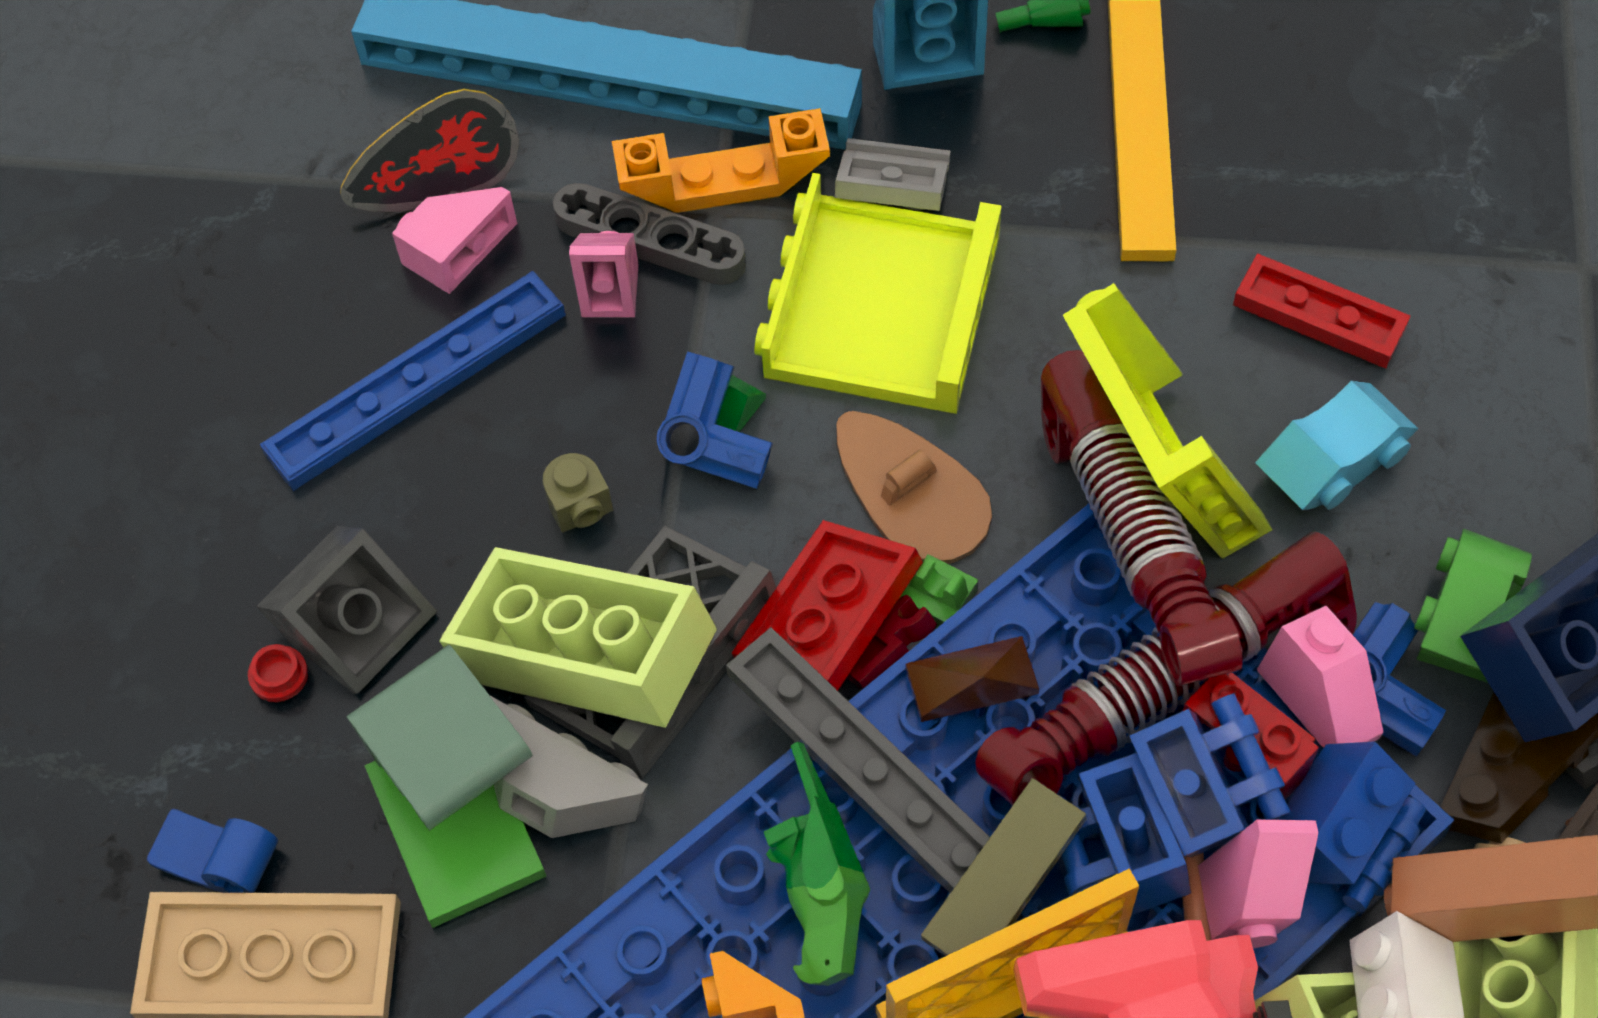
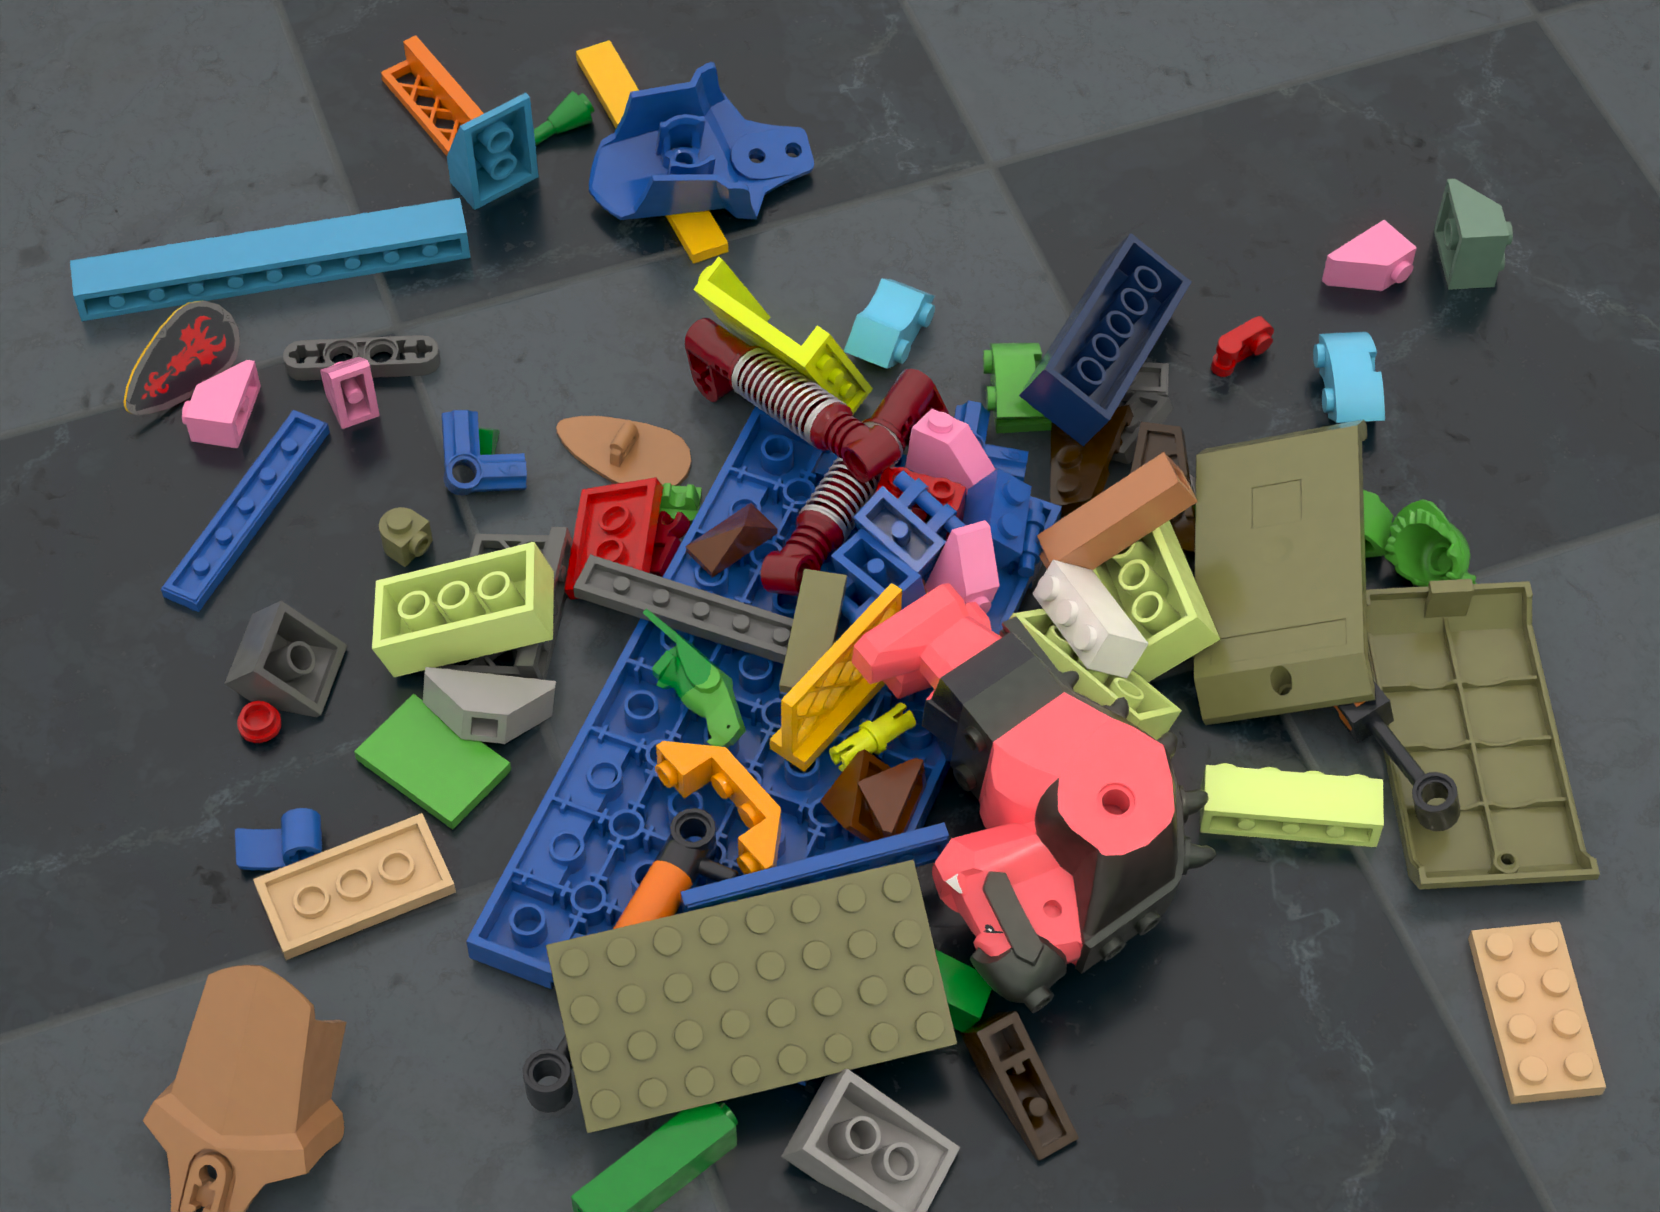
camera: 30 degrees left, 5 degrees down
sand green piece [346,644,533,831] -> none
light orange slope [612,108,830,213] -> none
neon yellow panel [754,173,1002,414] -> none
light grey plate [835,138,951,211] -> none
red plate [1233,253,1411,369] -> none
none -> blue piece [589,62,814,220]

